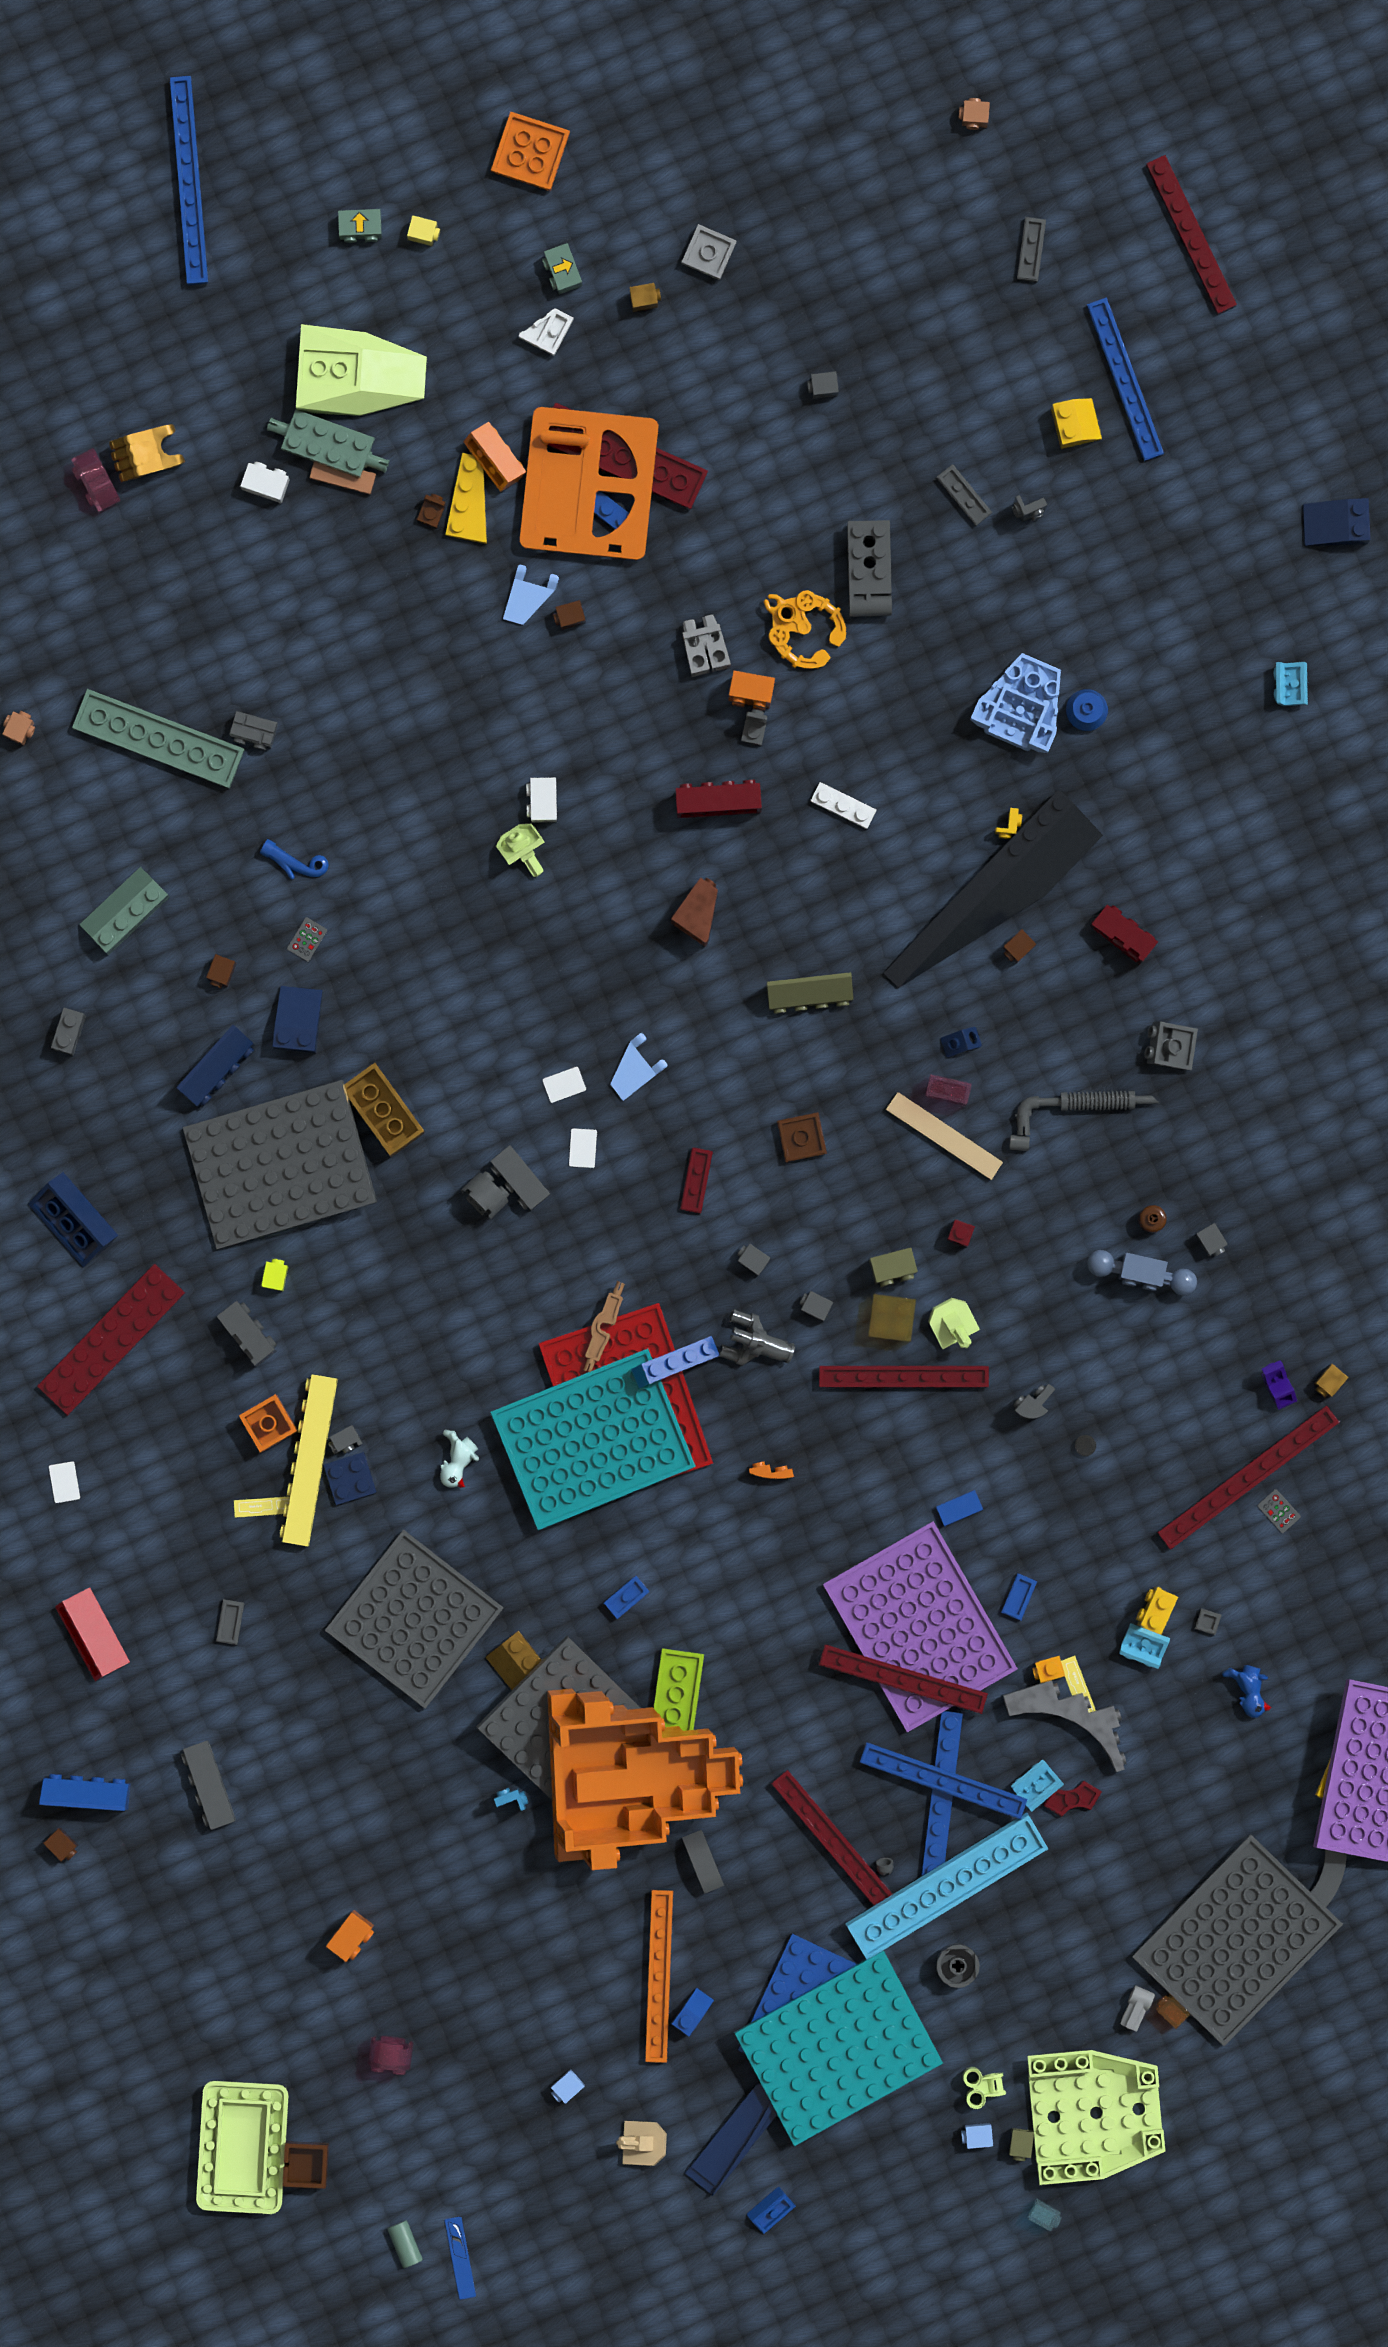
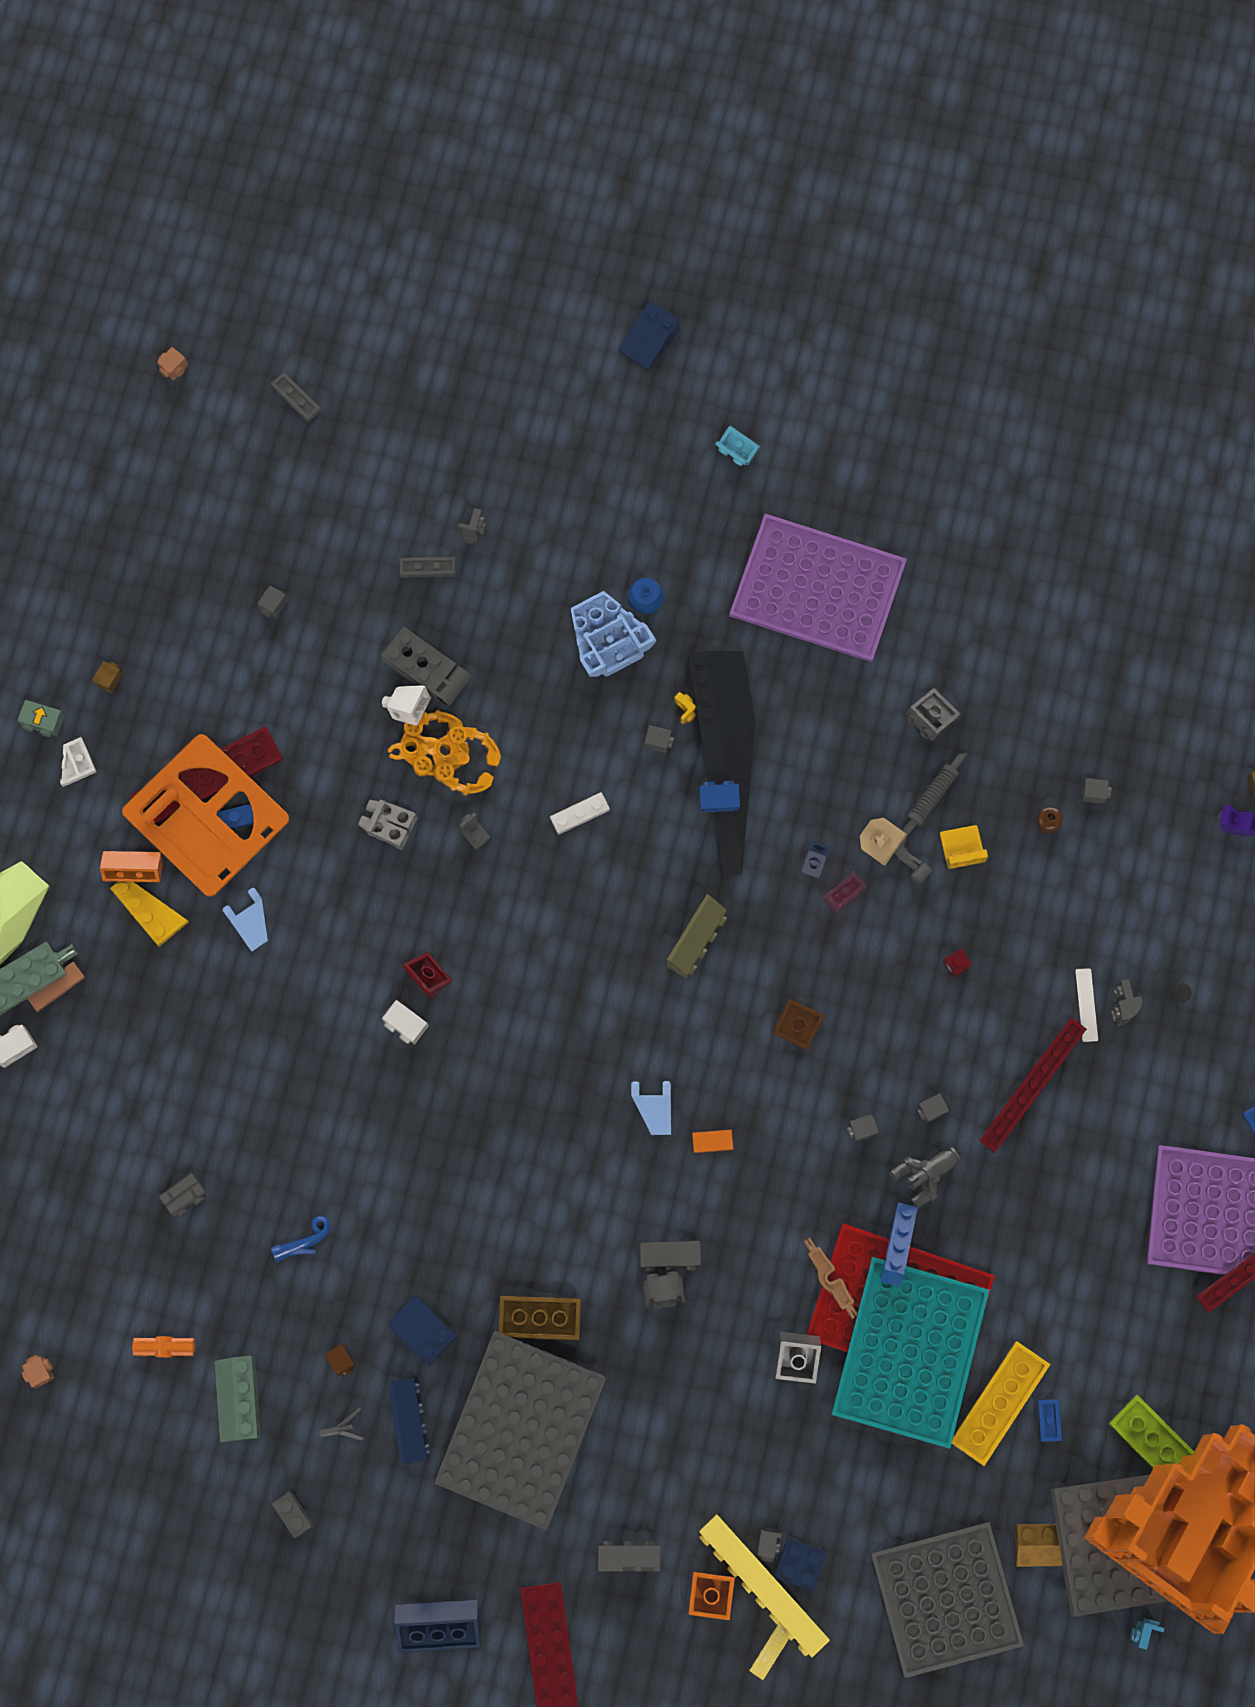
camera: 45 degrees left, 10 degrees down
sand green plate [72,689,245,789] -> none
neon yellow brick [262,1259,288,1291] -> none
dark grey sticker [287,917,327,961] -> none
reddish brown bracket [417,493,446,528] -> none
light aqua animal [440,1430,479,1488] -> none
yellowish green piece [496,824,544,877] -> none
white sticker [543,1067,586,1103] -> none
reddish brown brick [553,600,586,630] -> none
white sticker [569,1129,597,1168] -> none
copper slope [671,877,718,947] -> none
dark red brick [676,780,762,818] -> none
dark red tile [680,1147,713,1214] -> none
light grey plate [682,224,737,280] -> none
orange brick [729,671,775,711] -> none
orange slope [749,1461,794,1479] -> none
clear yellow brick [868,1294,916,1342] -> none
olive brick [869,1248,918,1287] -> none
tan tile [886,1092,1003,1180] -> none
yellowish green piece [928,1298,980,1349] -> none
blue tile [936,1490,983,1526] -> none
reddish brown brick [1003,929,1037,963] -> none
yellow slope [1051,398,1102,449] -> none
blue tile [1087,297,1164,462] -> none
sand blue brick [1087,1250,1197,1296] -> none
dark red wedge [1090,905,1158,965] -> none
dark red plate [1146,155,1237,315] -> none
none -> orange piece [132,1336,196,1358]
none -> dark grey plant [320,1408,364,1441]
none -> white torso [382,686,431,725]
none -> dark red slope [402,952,452,1000]
none -> light orange piece [421,725,501,796]
none -> dark grey brick [645,725,674,753]
none -> orange tile [692,1130,733,1153]
none -> blue brick [698,781,740,813]
none -> medium lavender plate [729,514,907,662]
none -> flat silver brick [774,1332,821,1384]
none -> tan piece [860,818,907,866]
none -> yellow bracket [940,825,988,869]
none -> yellow plate [951,1341,1051,1466]
none -> white sticker [1076,968,1098,1042]

